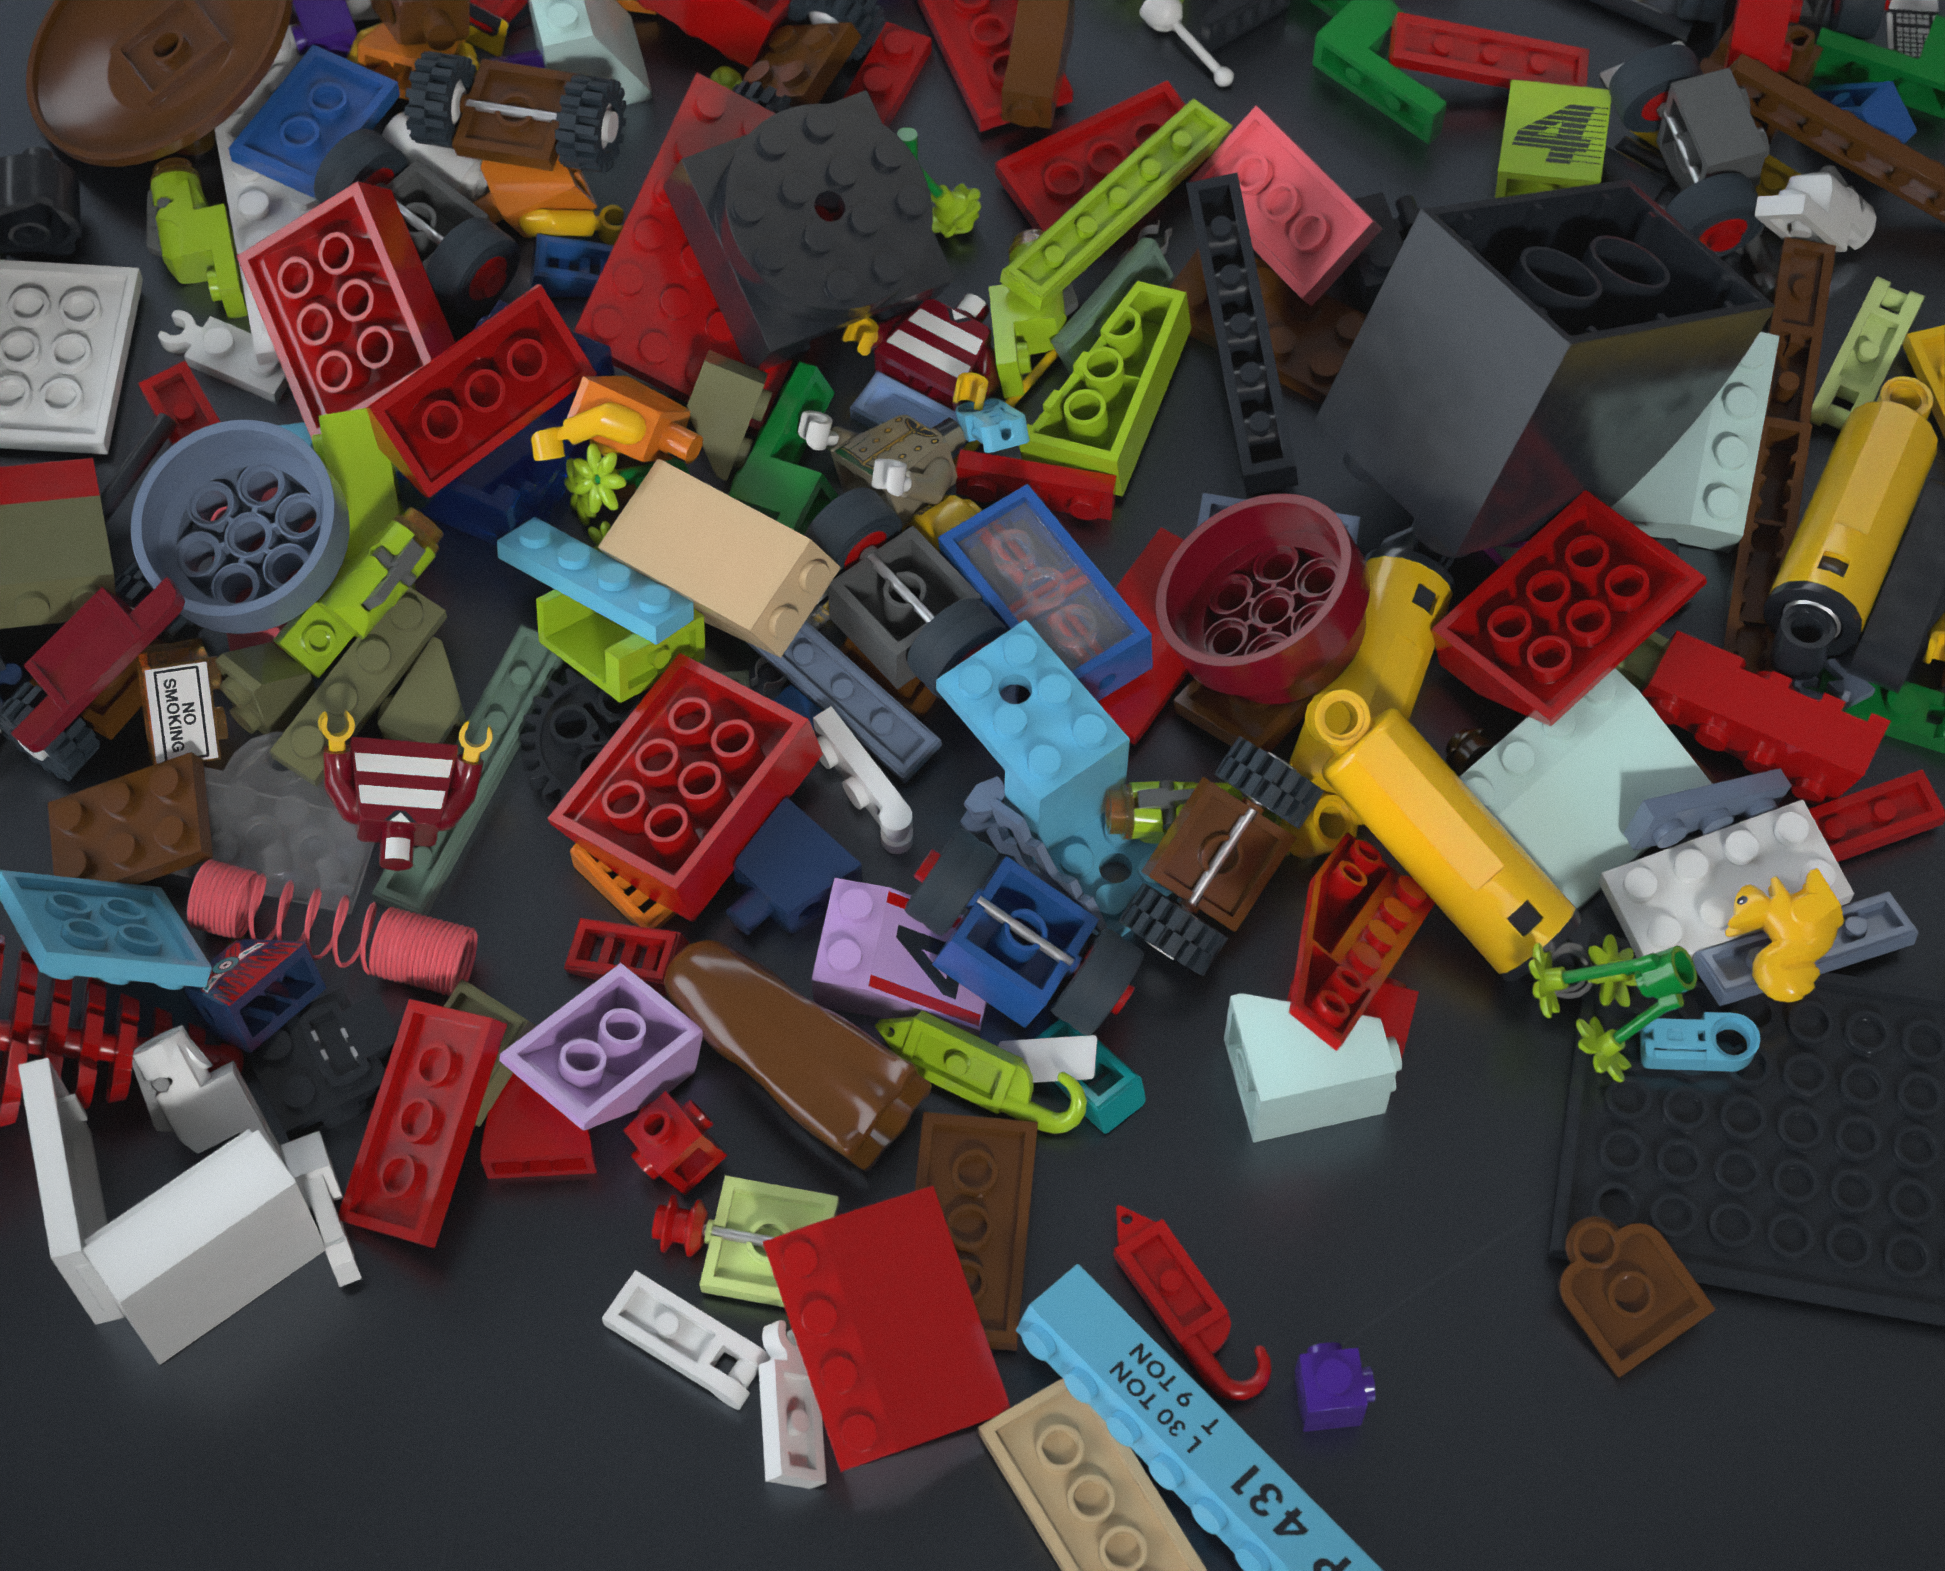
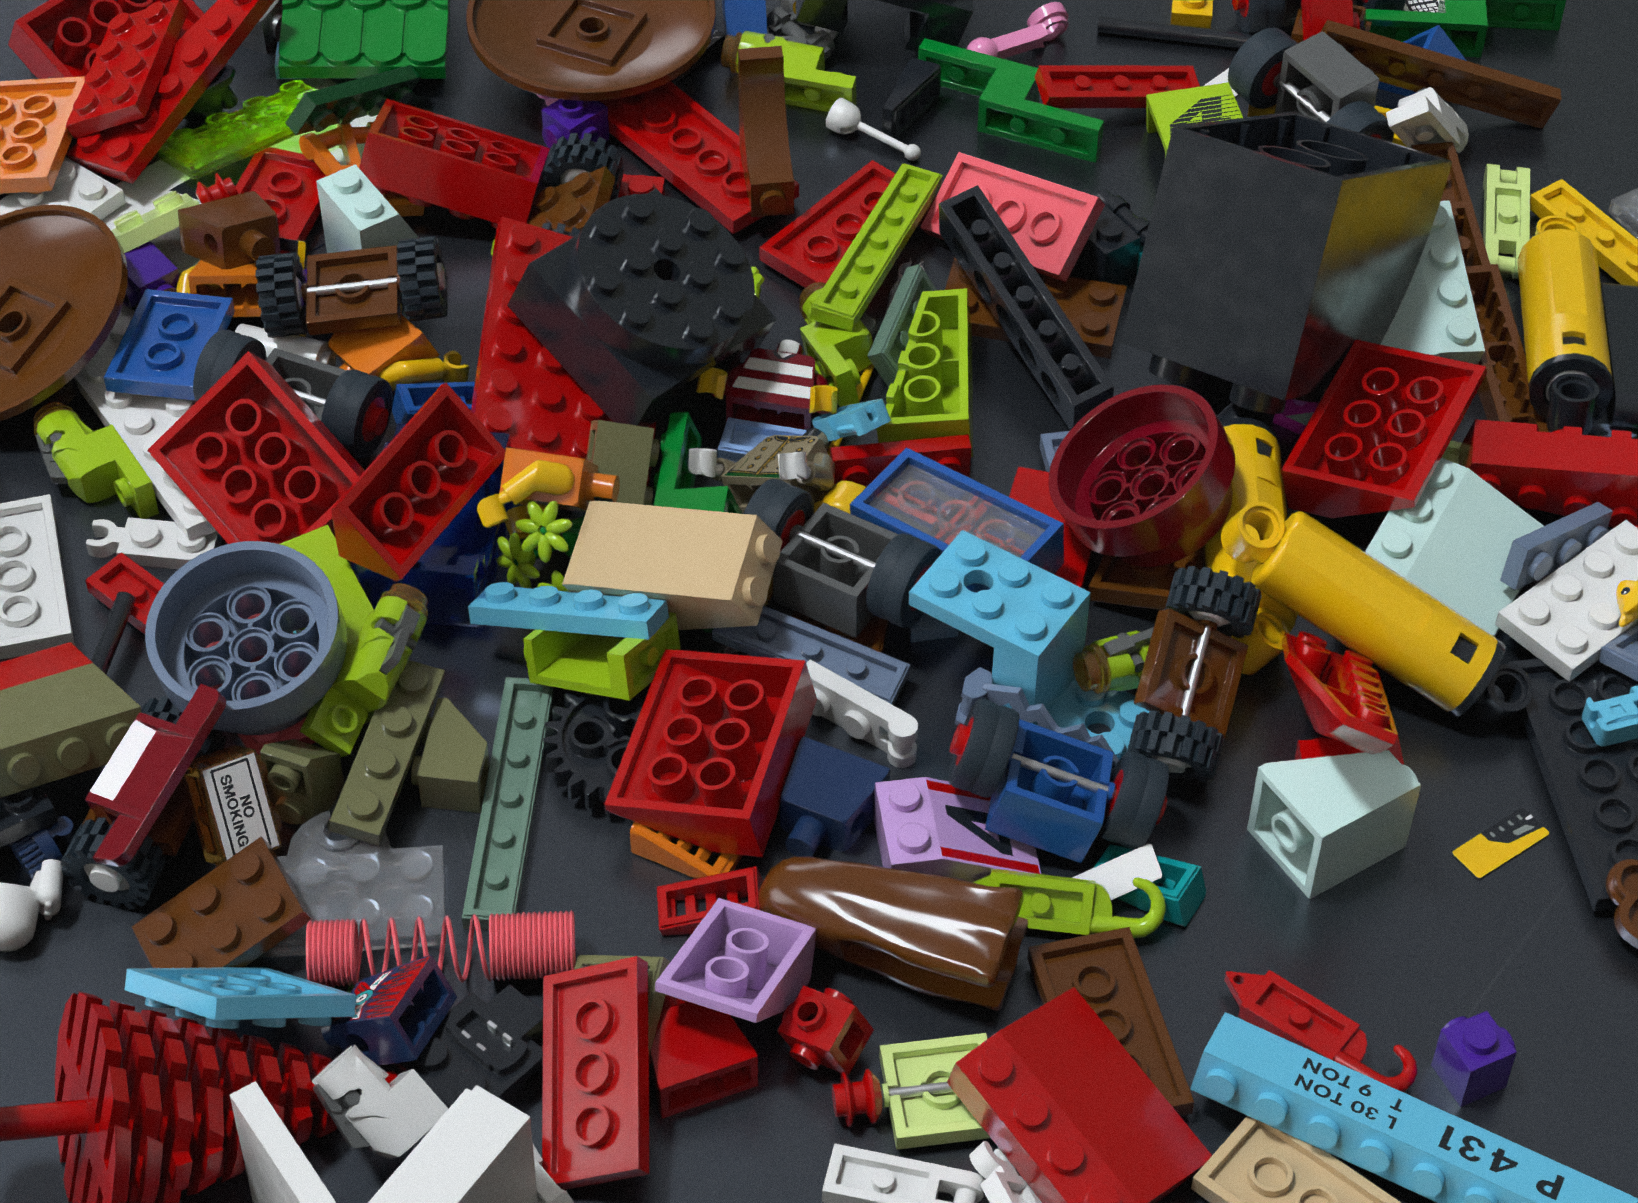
camera: 20 degrees left, 15 degrees down
dark red torso [318,710,493,871] -> none
plant [1528,934,1697,1082] -> none
none -> yellow sticker [1452,808,1549,878]

